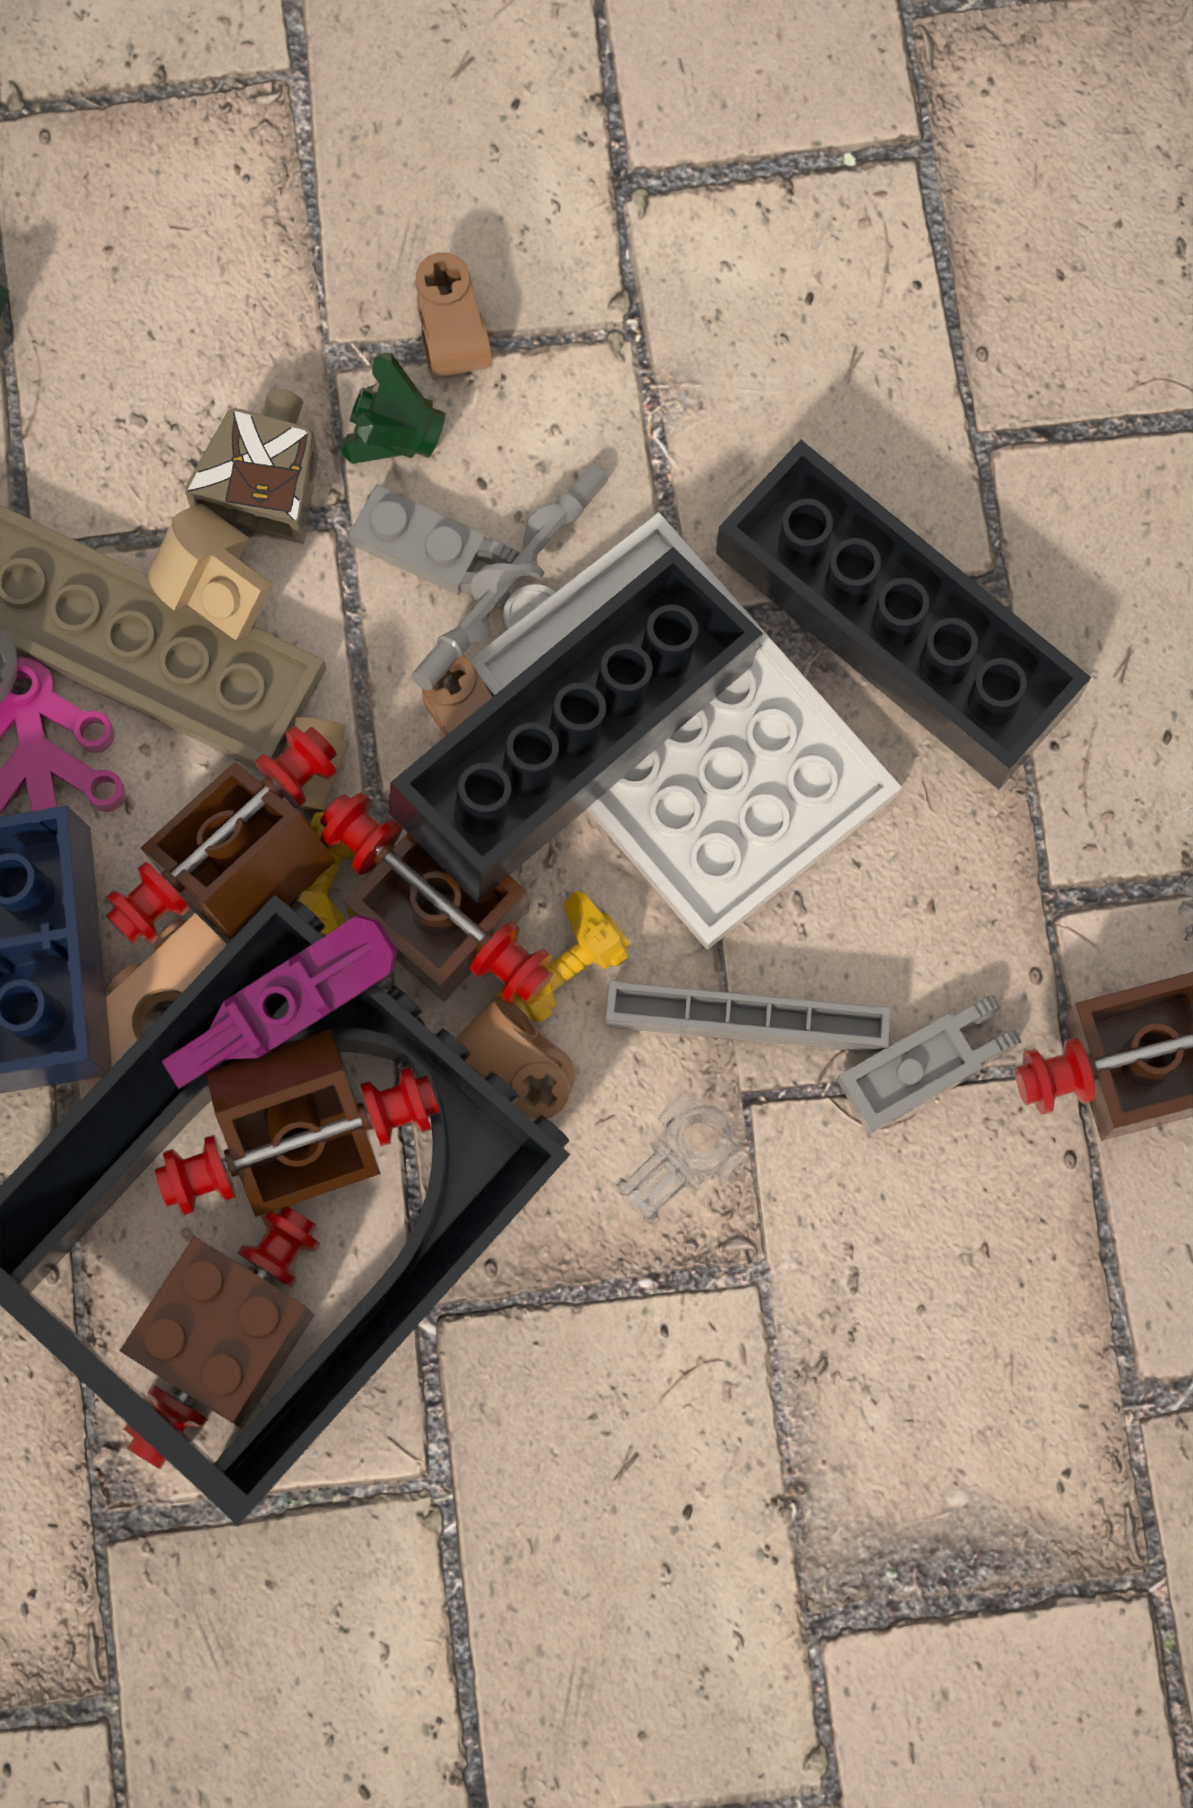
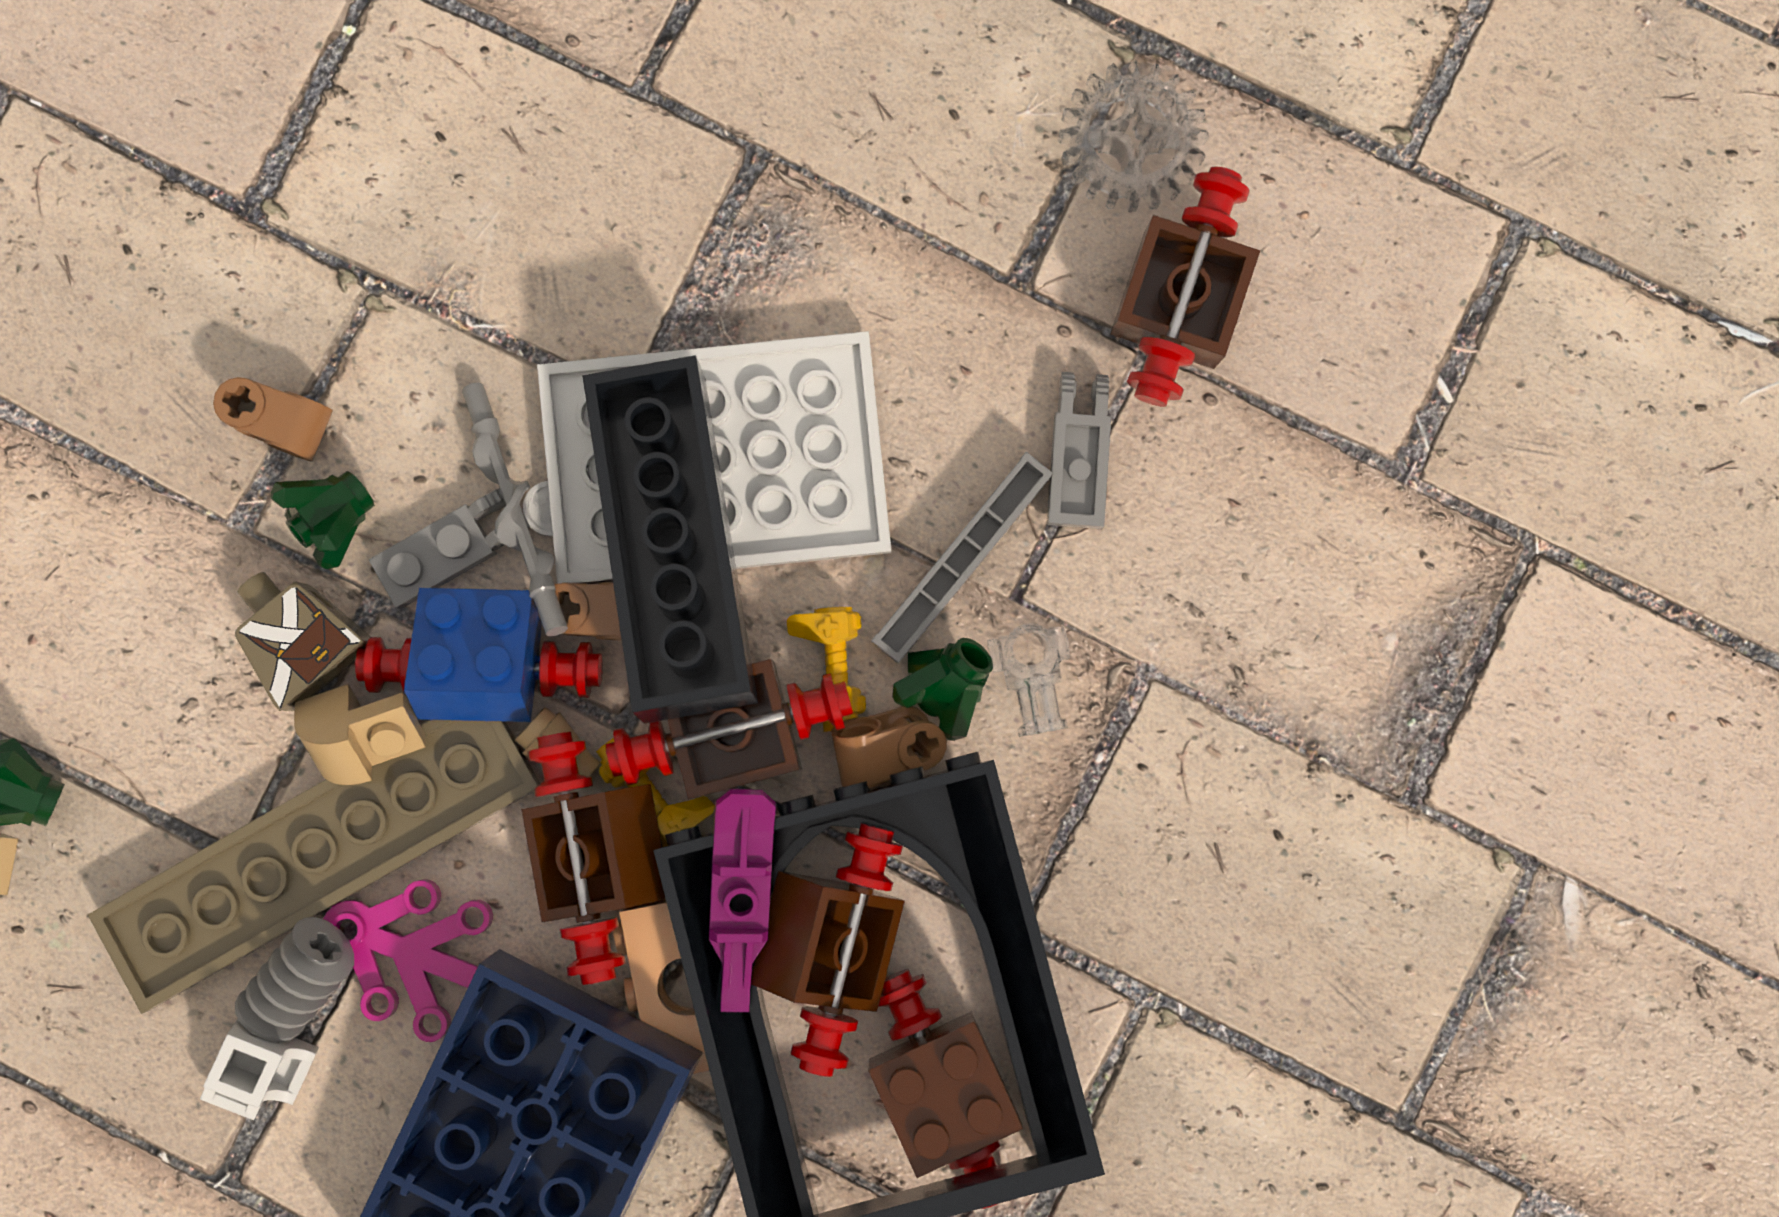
camera: 60 degrees left, 10 degrees up
black brick [716,439,1091,790] -> none
none -> blue brick [355,588,603,722]
none -> dark green rock [892,638,993,741]

